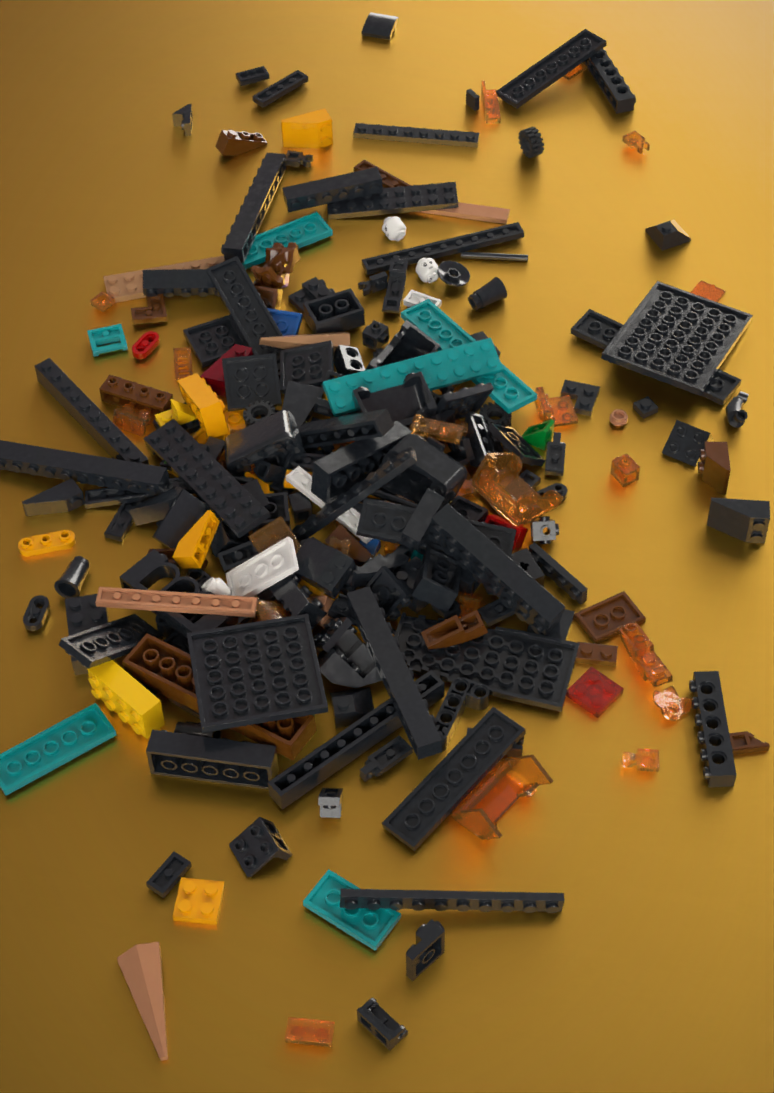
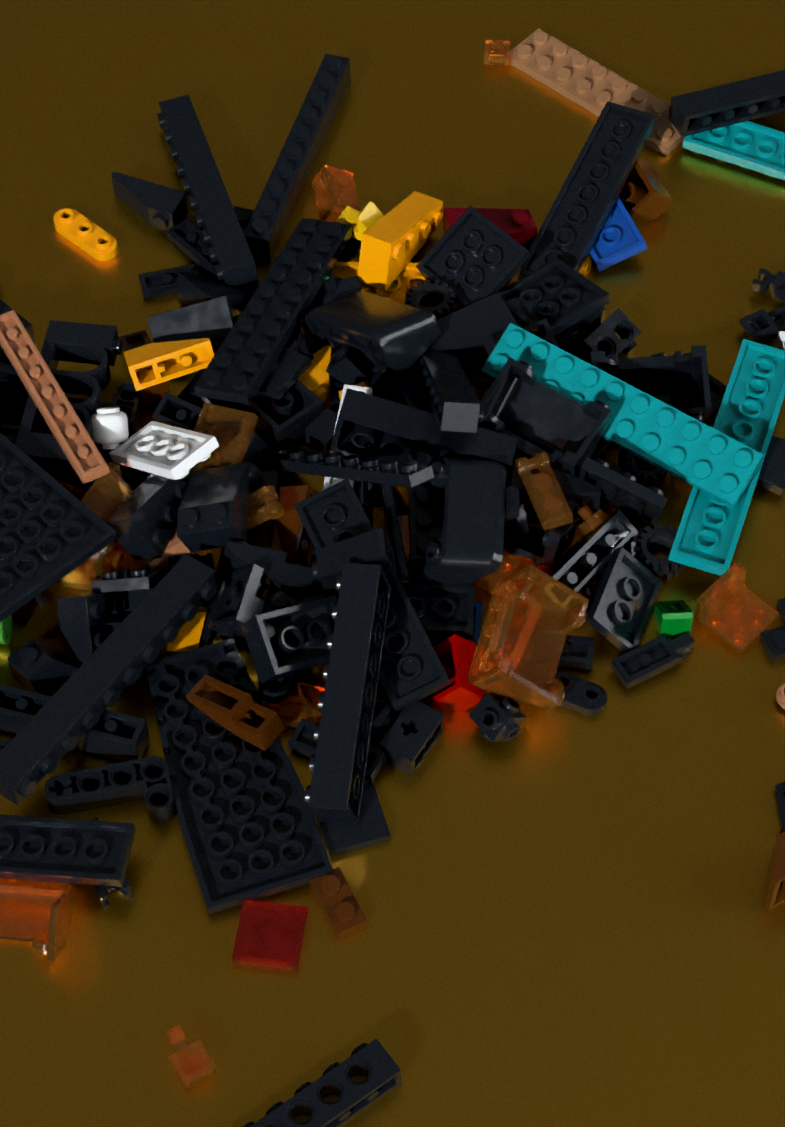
camera: 55 degrees right, 5 degrees up
black plant [54,556,90,598] -> none
teal plate [87,324,128,357] -> none
reddish brown brick [99,375,173,418] -> none
reddish brown plate [131,294,167,325] -> none
red plate [132,331,160,359] -> none
black brick [143,269,220,297] -> none
clear orange slope [173,347,193,380] -> none
black plate [183,315,248,368] -> none
reddish brown hips [251,242,301,290] -> none
medium nougat wedge [259,331,350,354] -> none
black plate [288,277,335,315] -> none
black brick [303,288,365,334] -> none
black brick [362,320,390,350] -> none
black plate [529,542,588,604] -> none
reddish brown tile [574,591,646,644] -> none
clear orange brick [610,453,640,487] -> none
clear orange slope [617,621,673,687] -> none
clear orange plate [653,686,692,721] -> none
black slope [707,498,770,544] -> none

